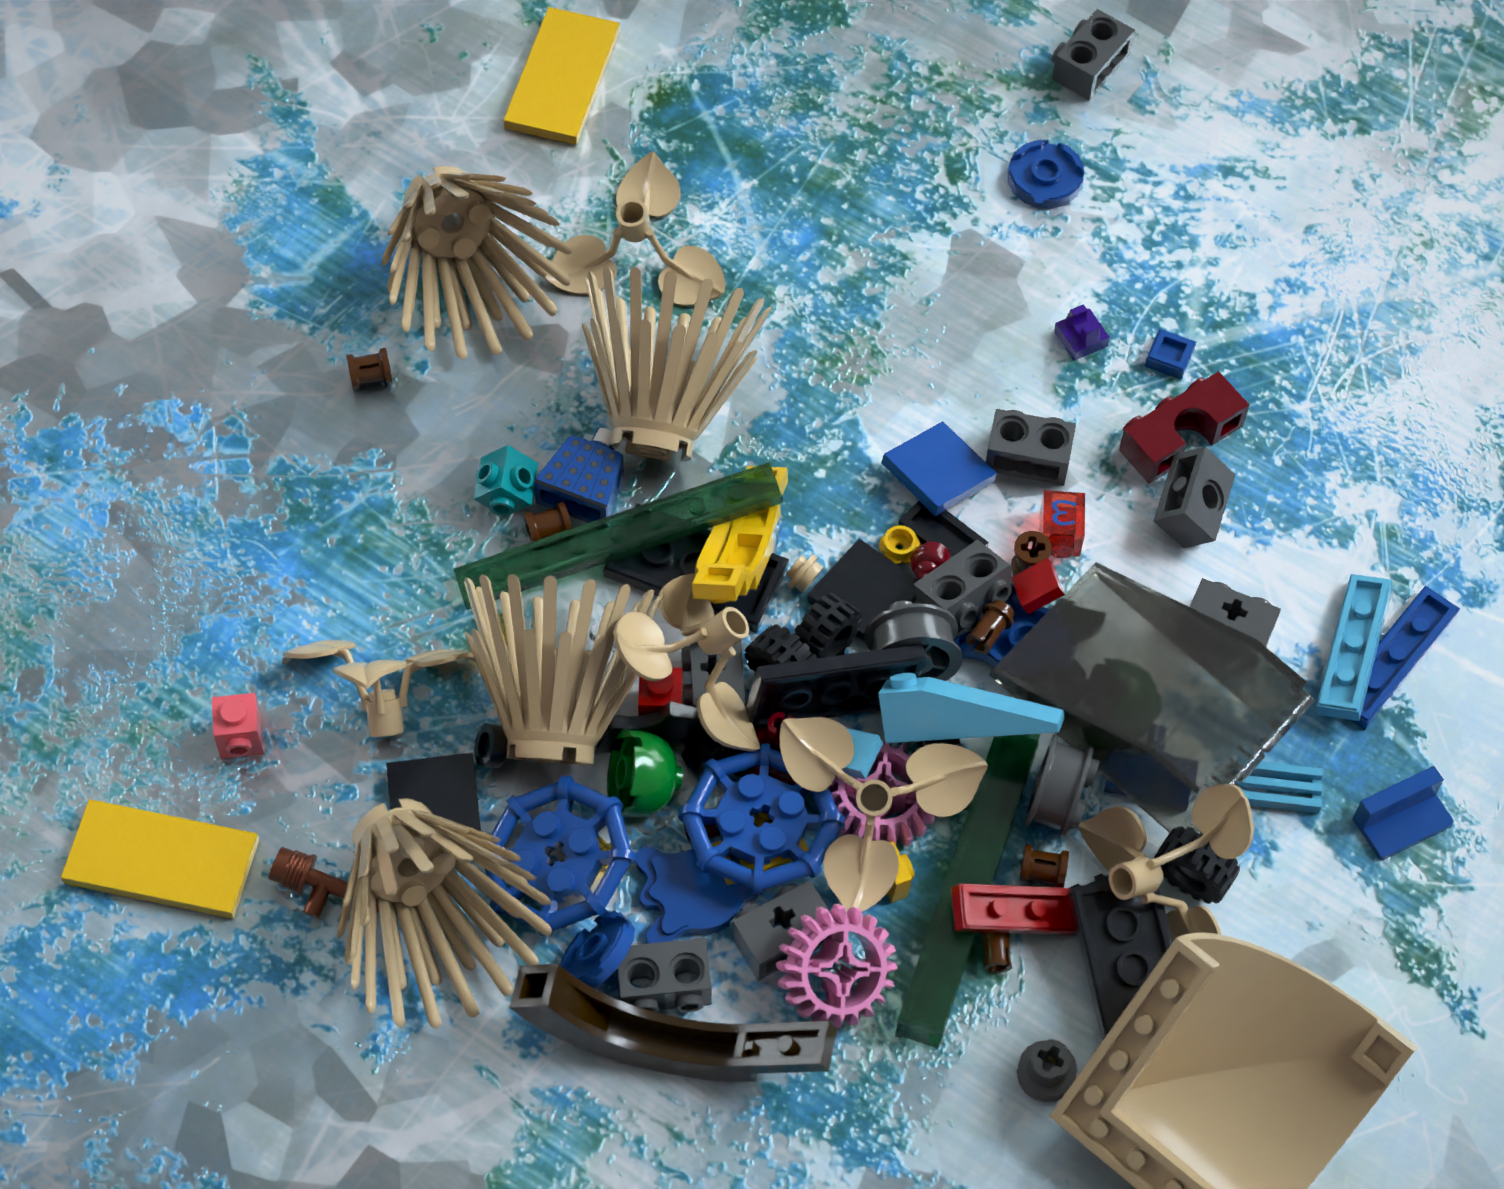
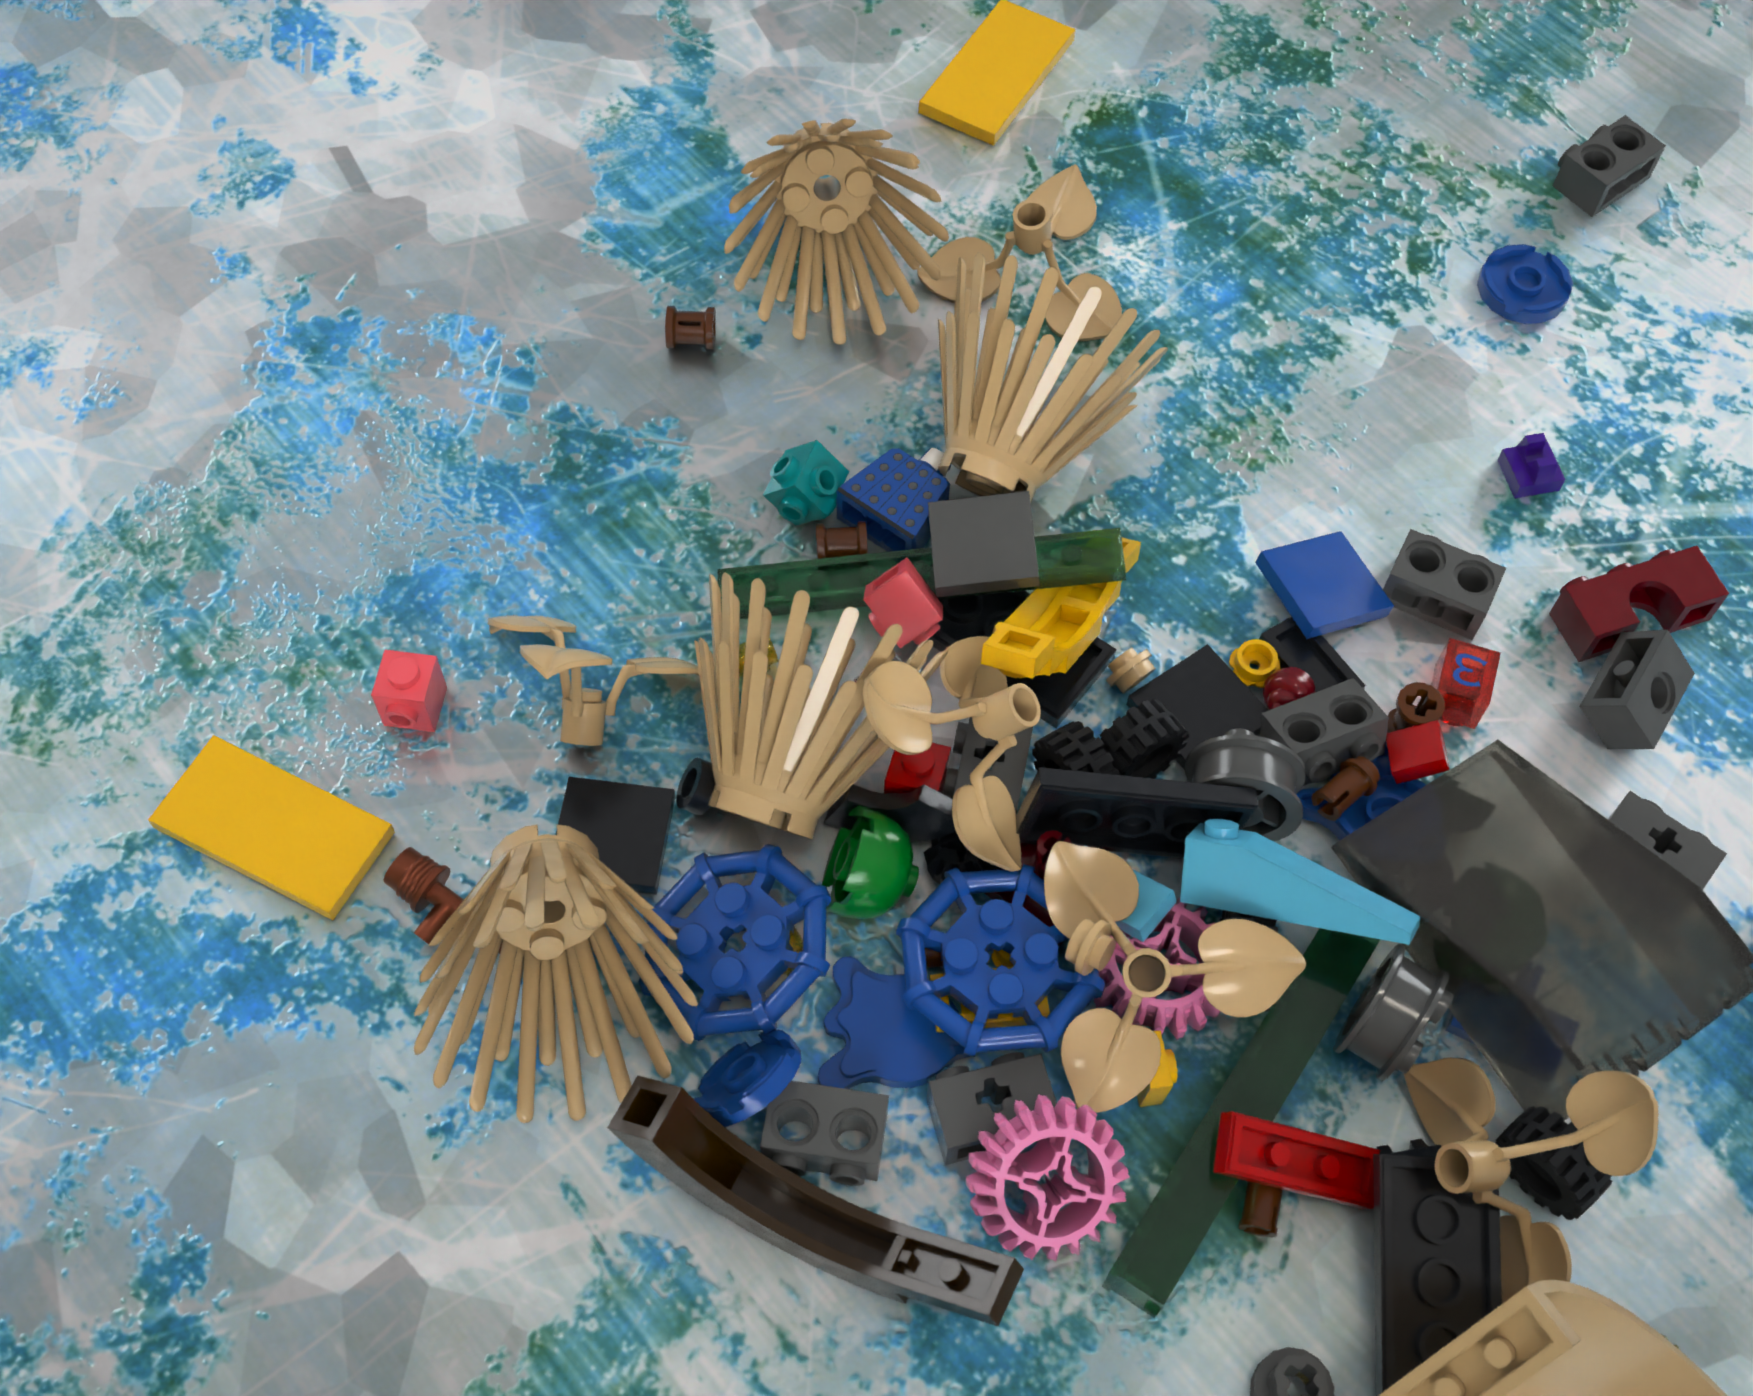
camera: 15 degrees right, 0 degrees up
reddish brown bush [1019,844,1069,888] -> none
blue tile [1145,328,1197,380] -> none
medium azure tile [1233,759,1323,814] -> none
none -> coral brick [863,557,943,648]
none -> dark grey tile [928,491,1040,597]
none -> tan plate [1065,918,1116,976]

